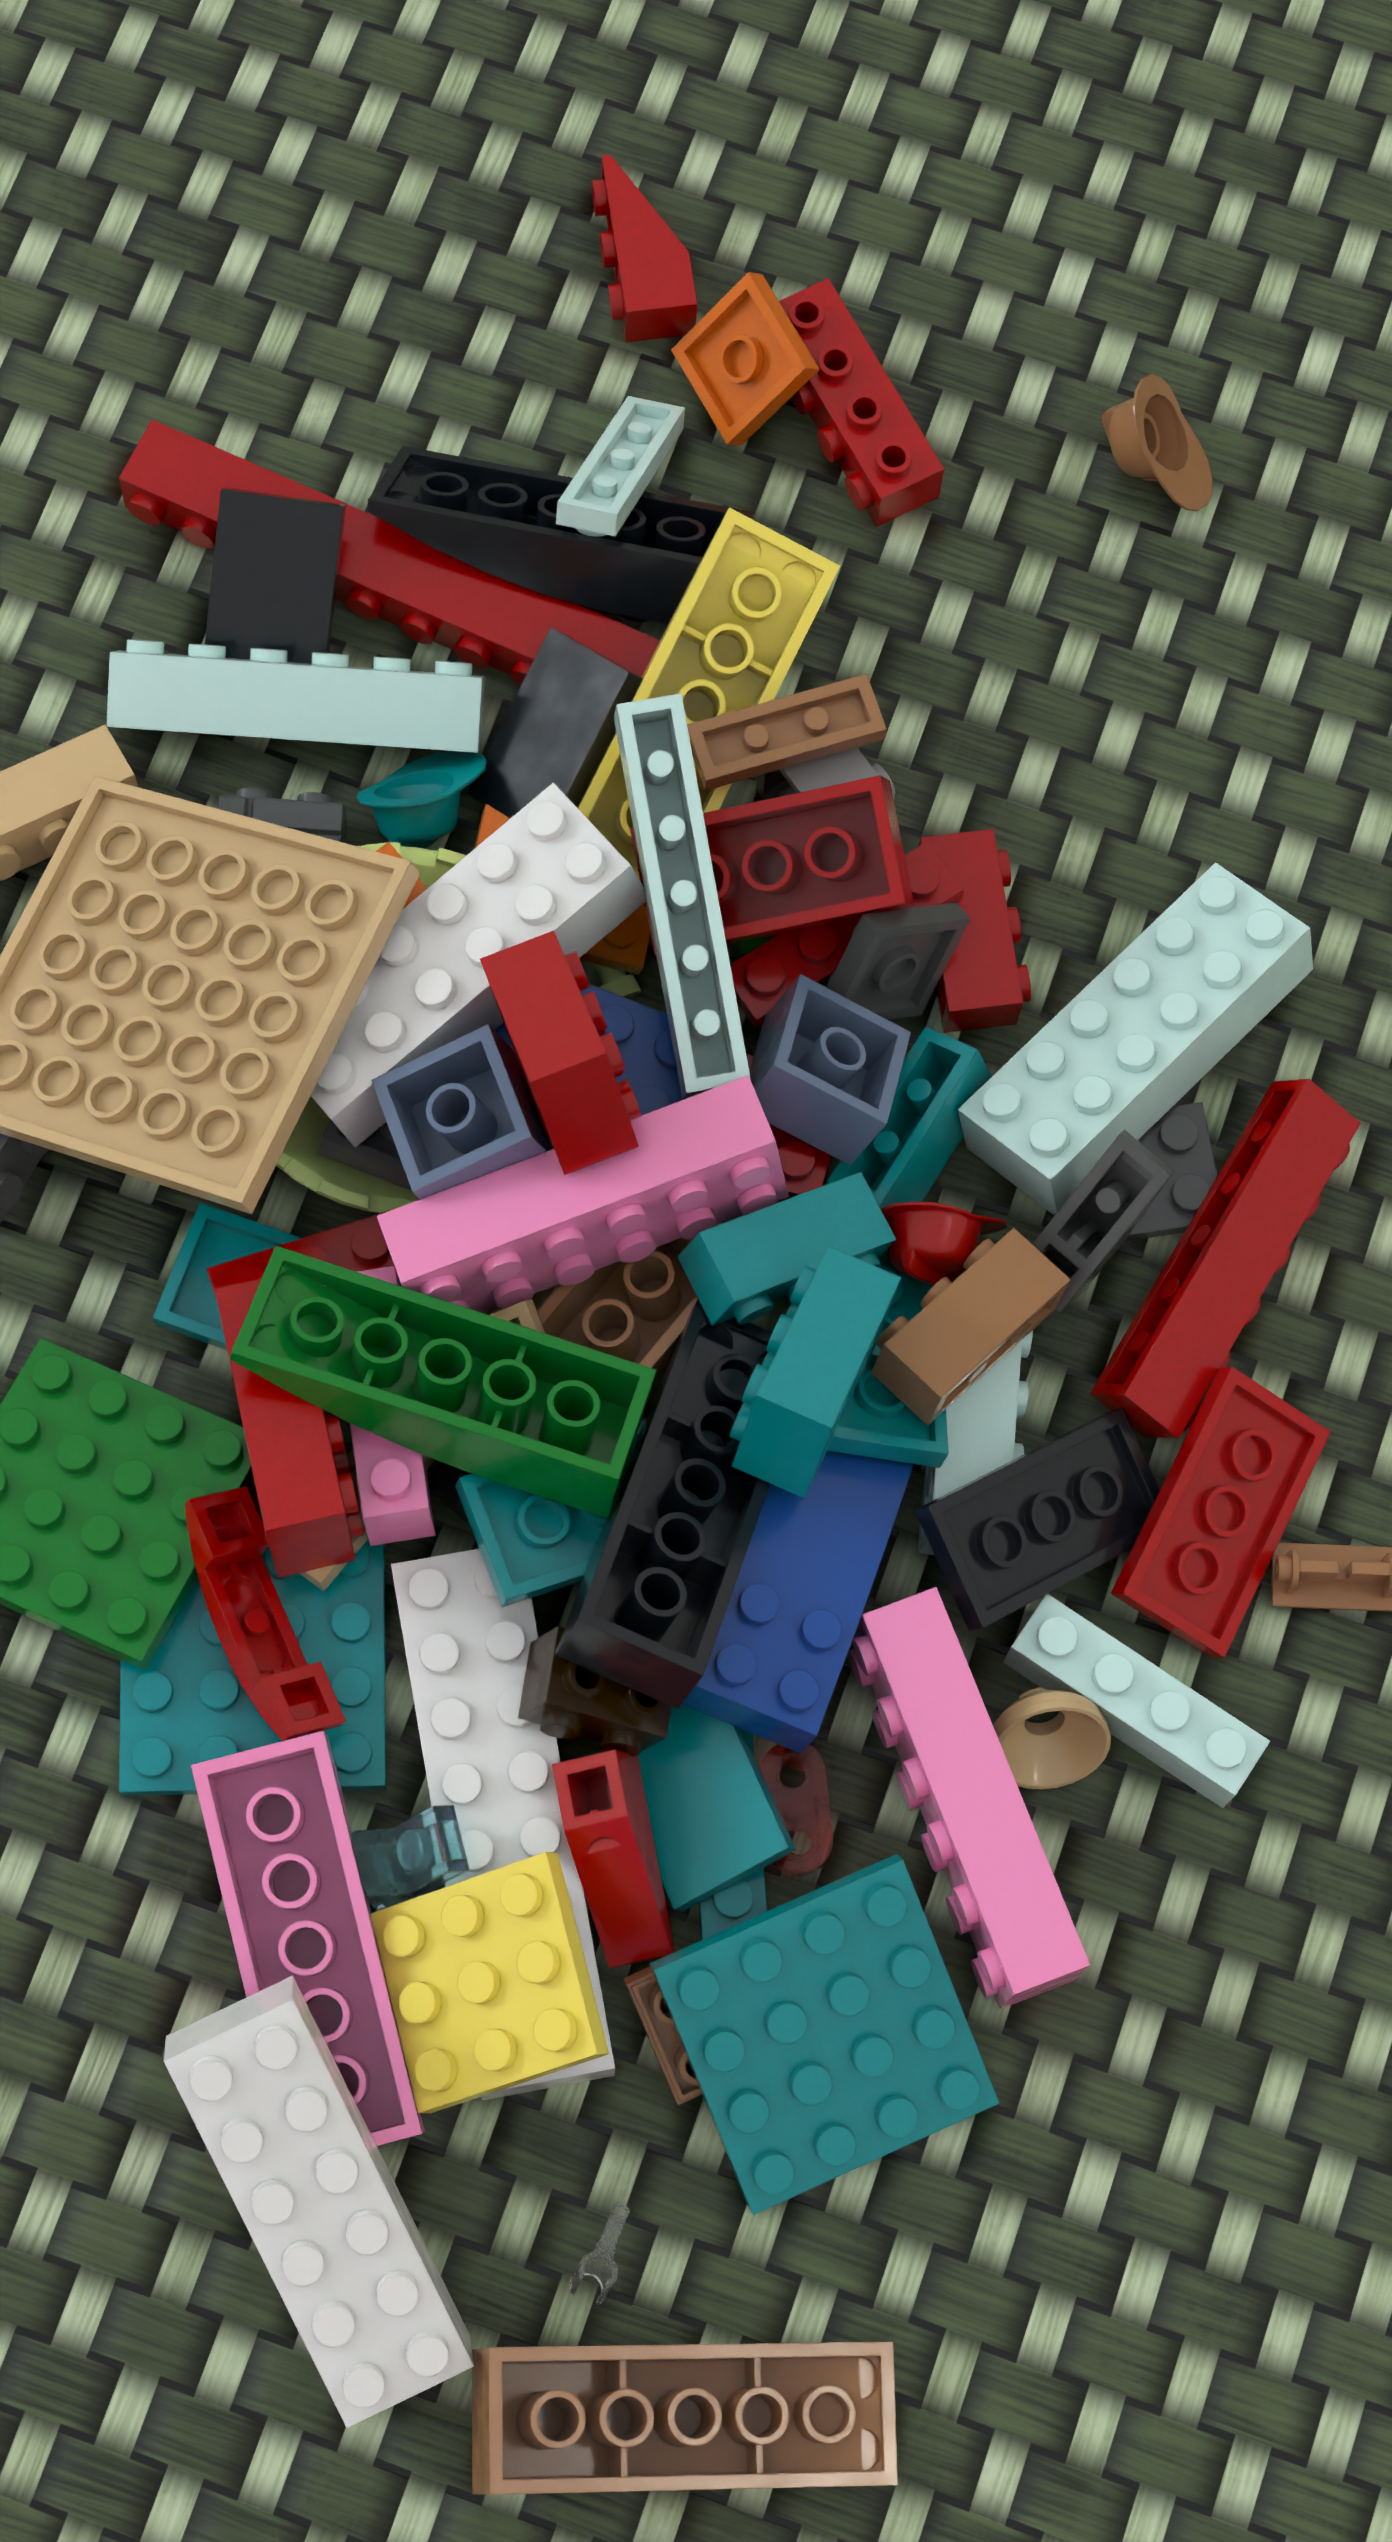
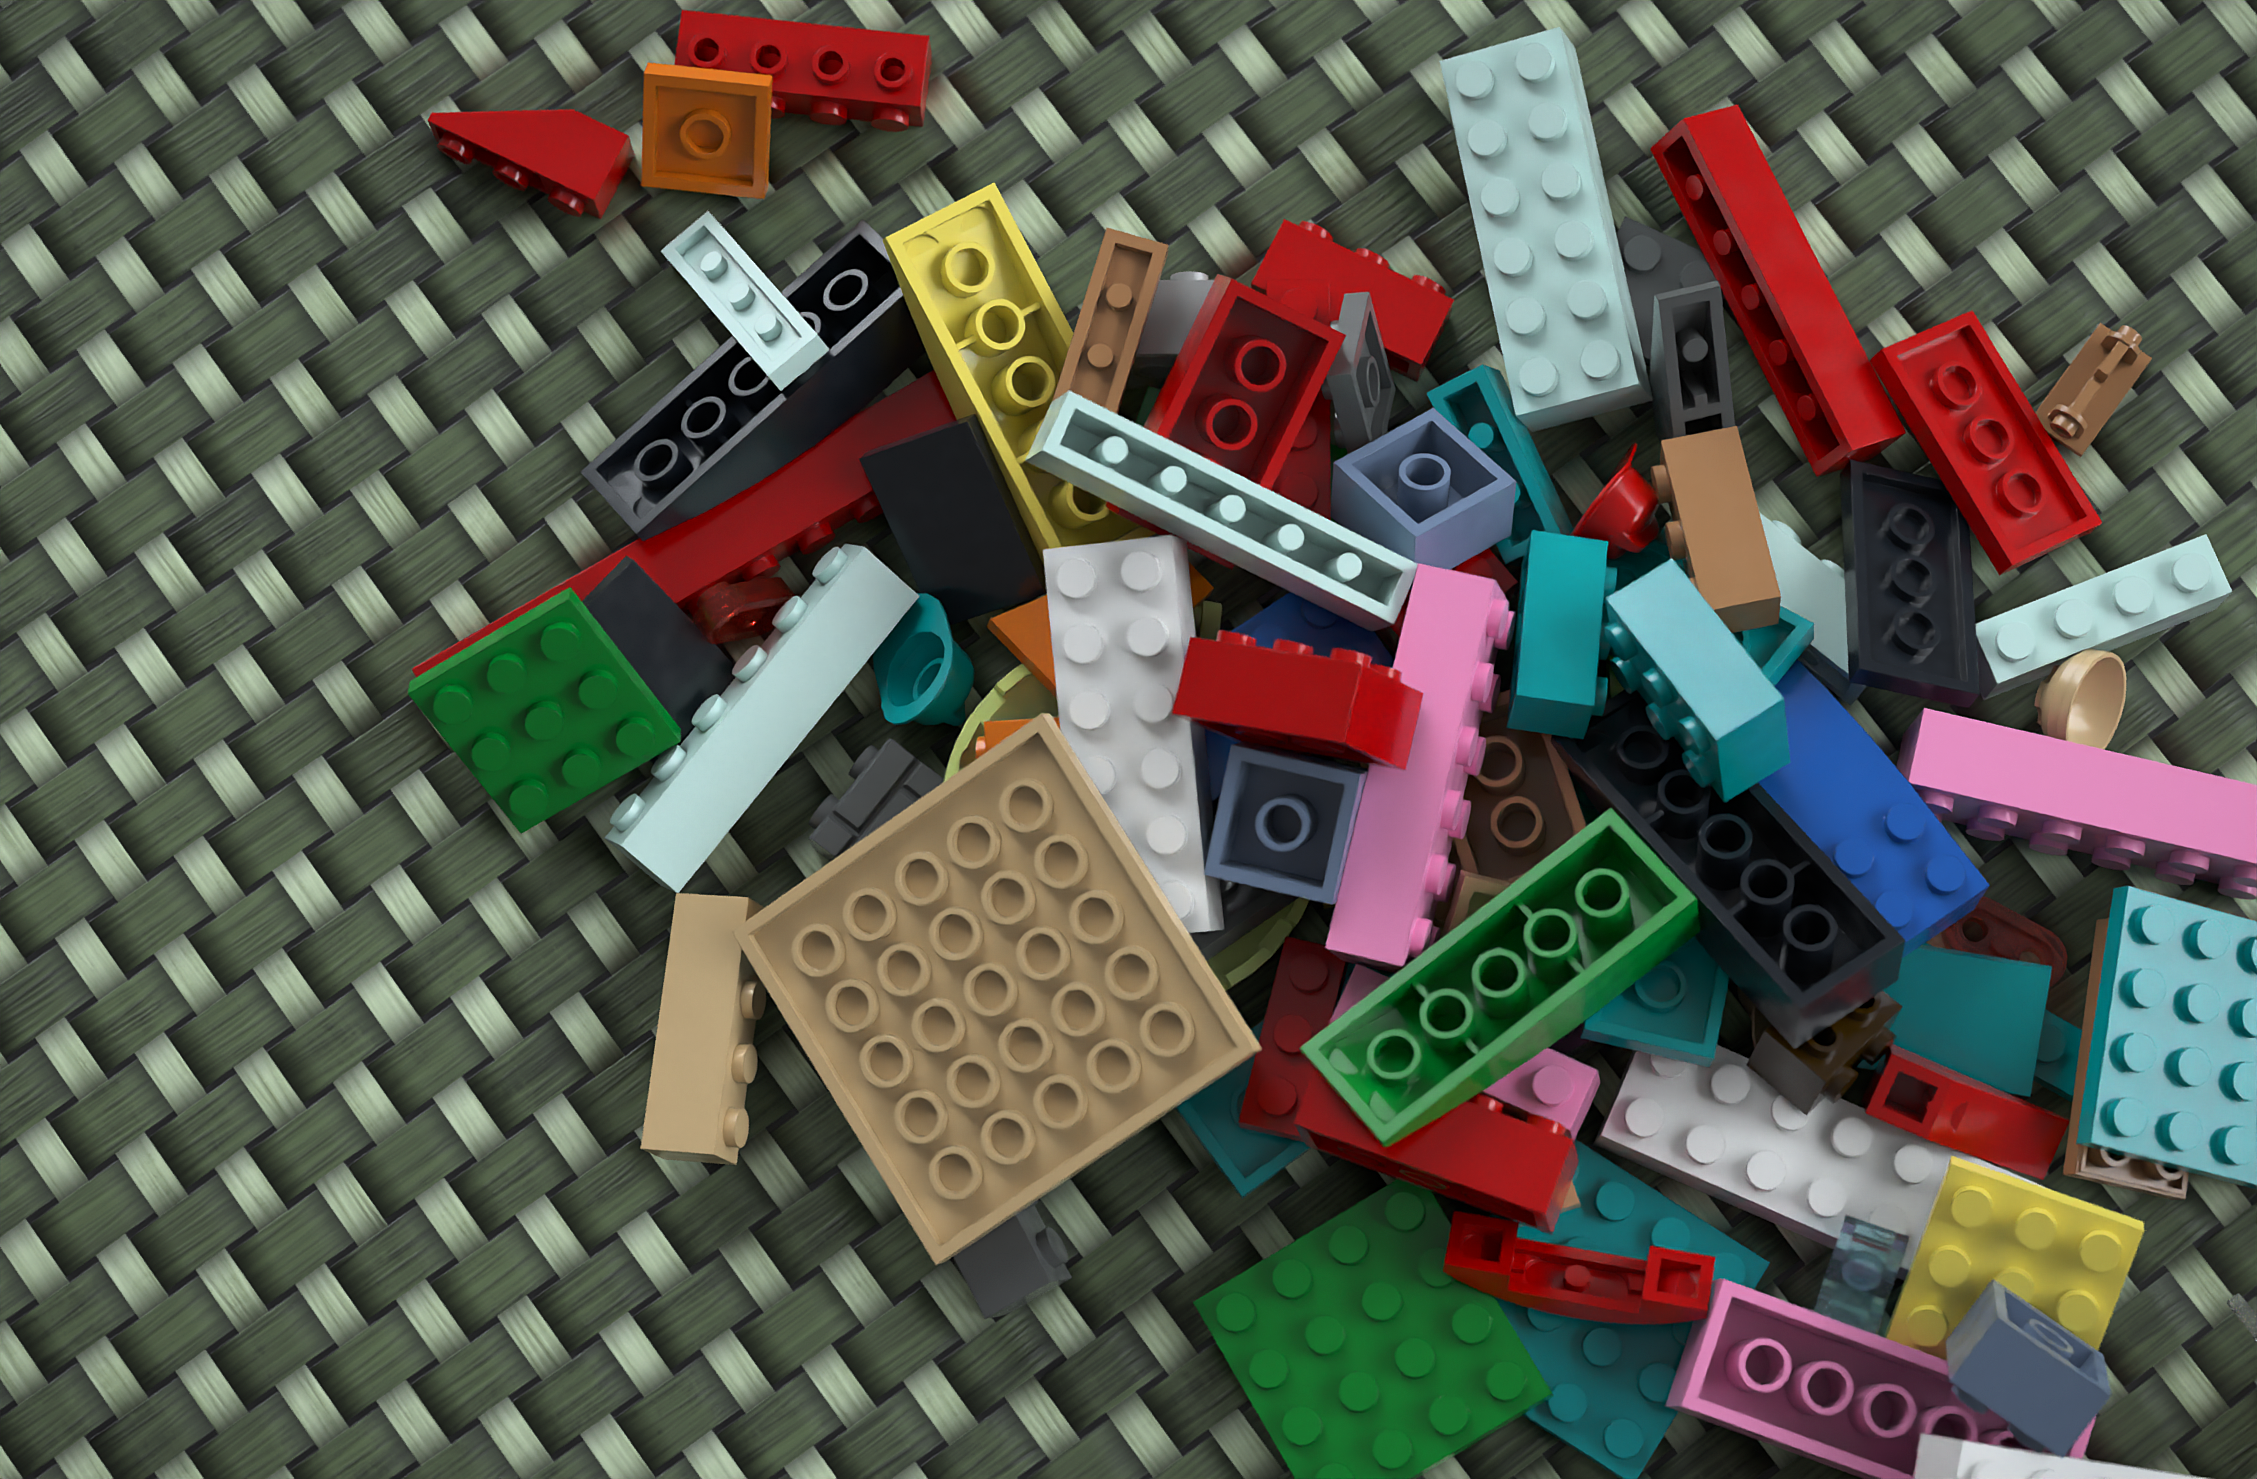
camera: 50 degrees left, 5 degrees up
none -> green plate [408,587,681,834]
none -> clear red plate [693,576,796,644]
none -> sand blue brick [1946,1279,2111,1459]

